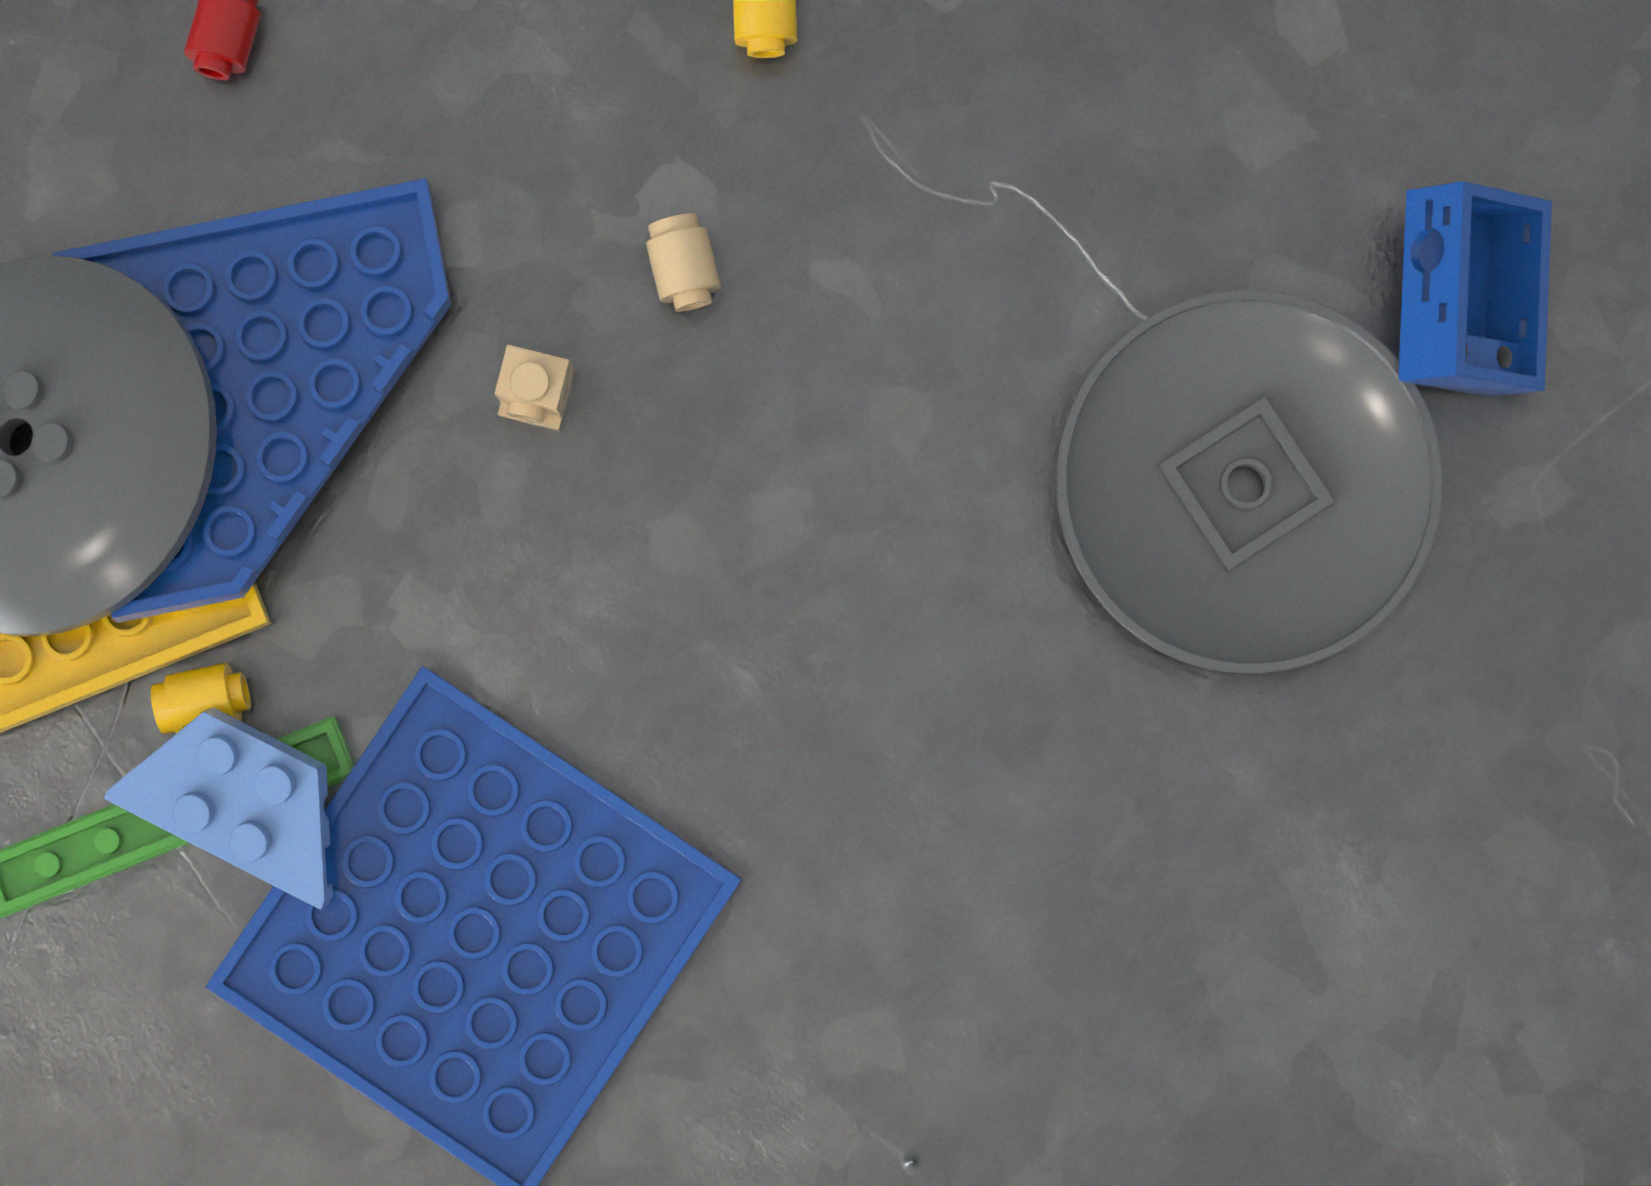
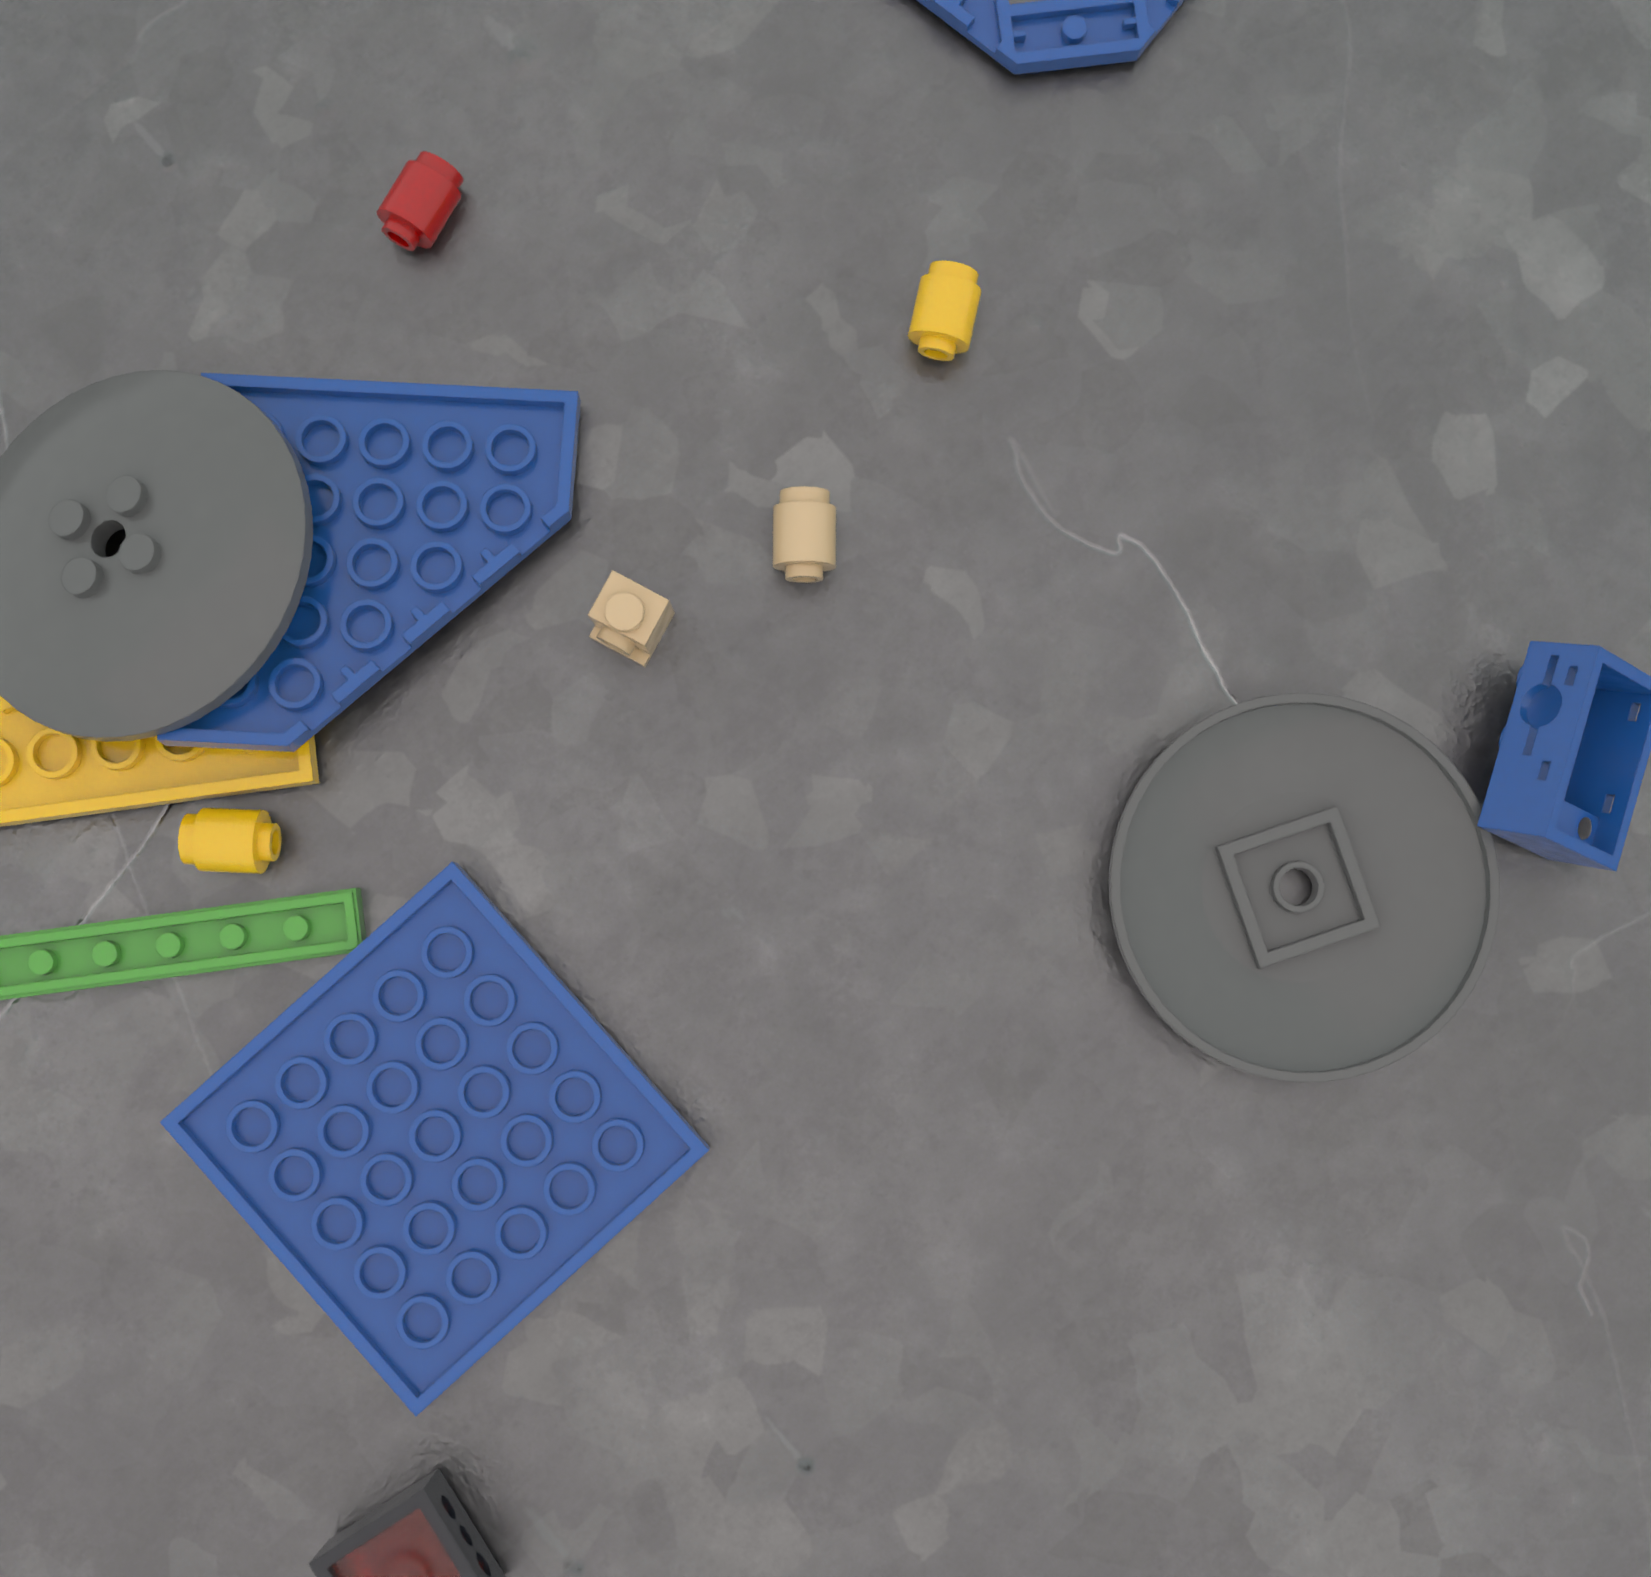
camera: 10 degrees right, 0 degrees up
medium blue wing [104,707,333,910] -> none

